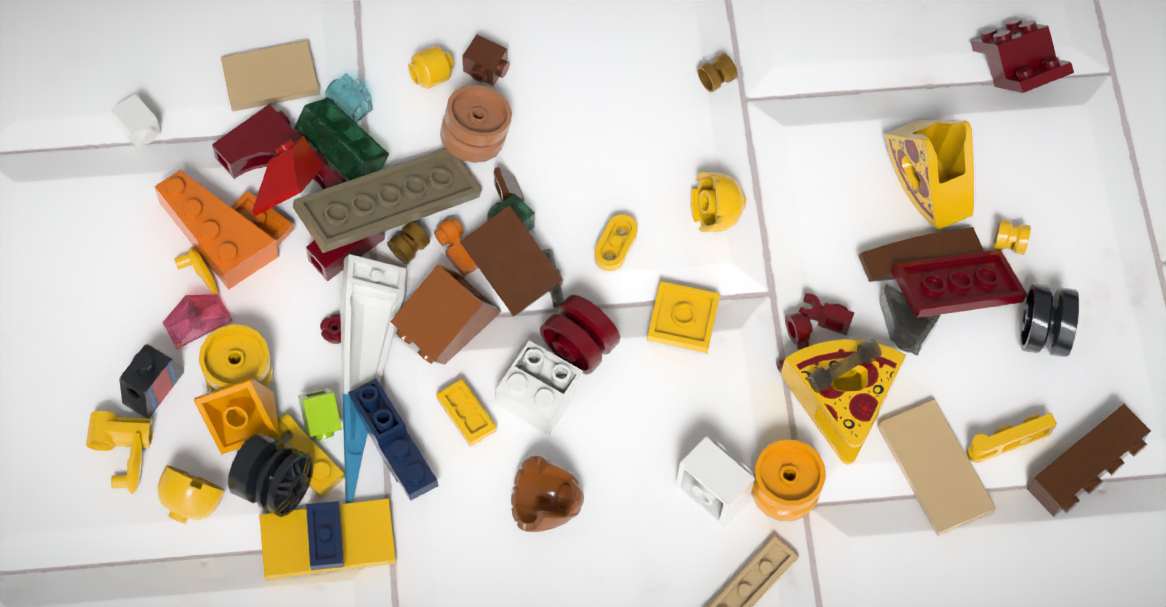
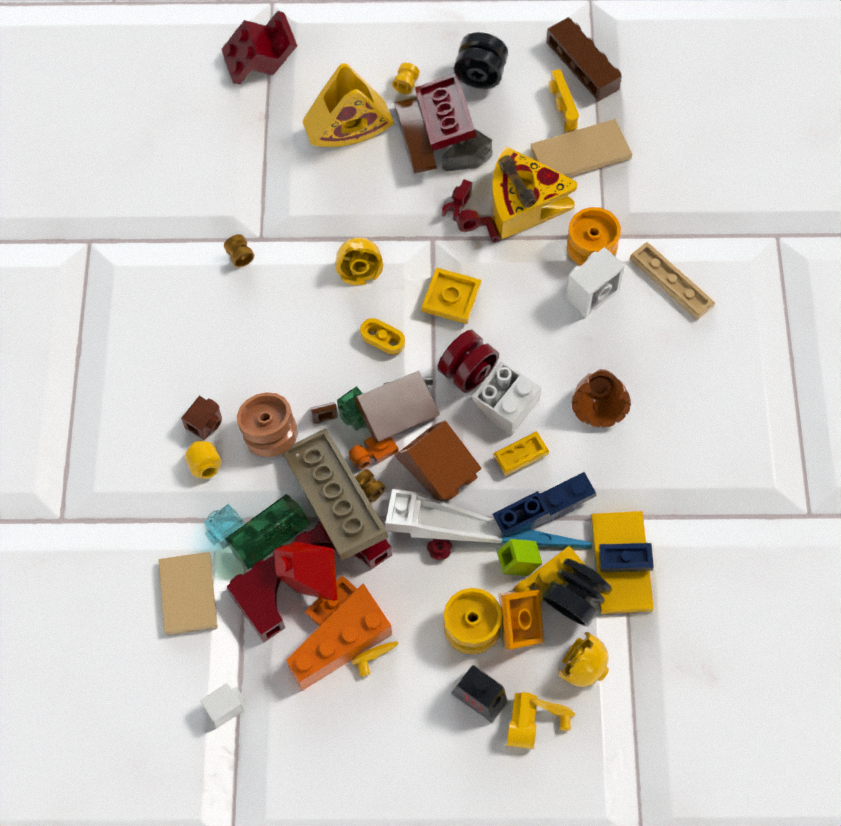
camera: 80 degrees left, 0 degrees up
clear pink slope [162,294,233,349] -> none

